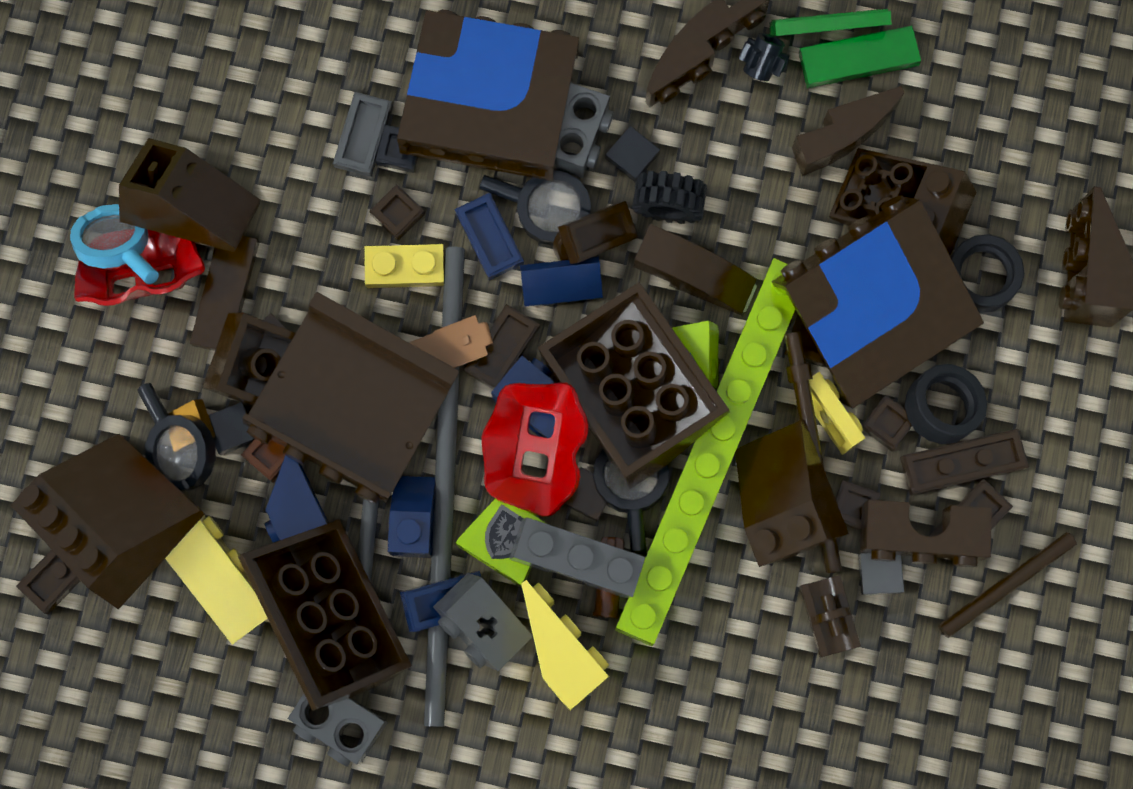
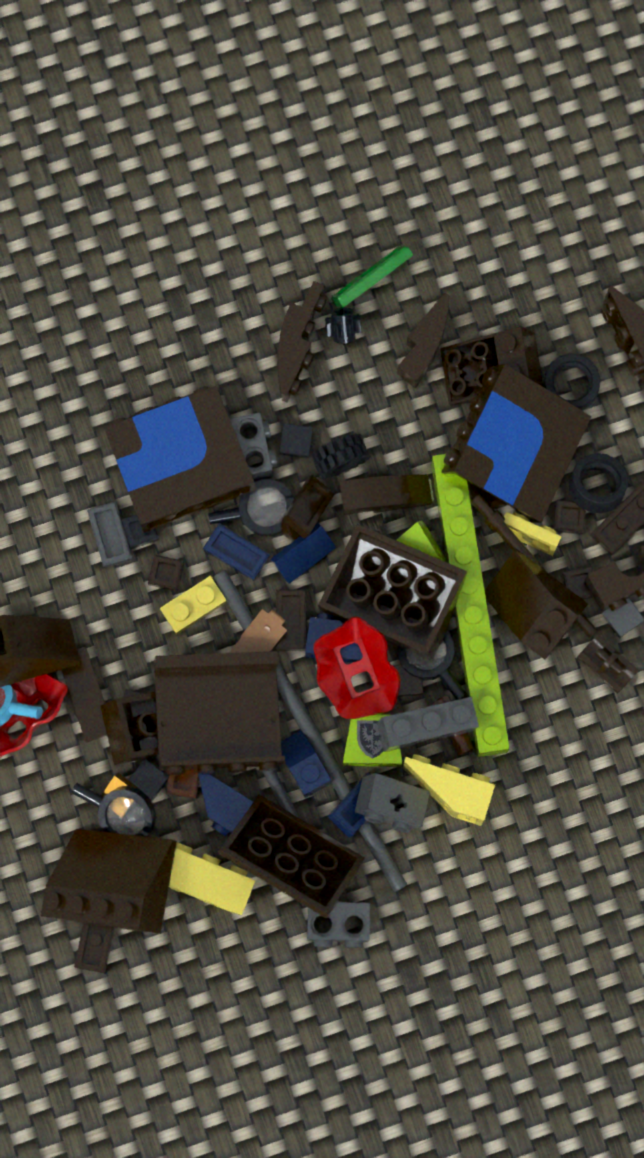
camera: 30 degrees left, 0 degrees up
green tile [798,26,921,89] -> none

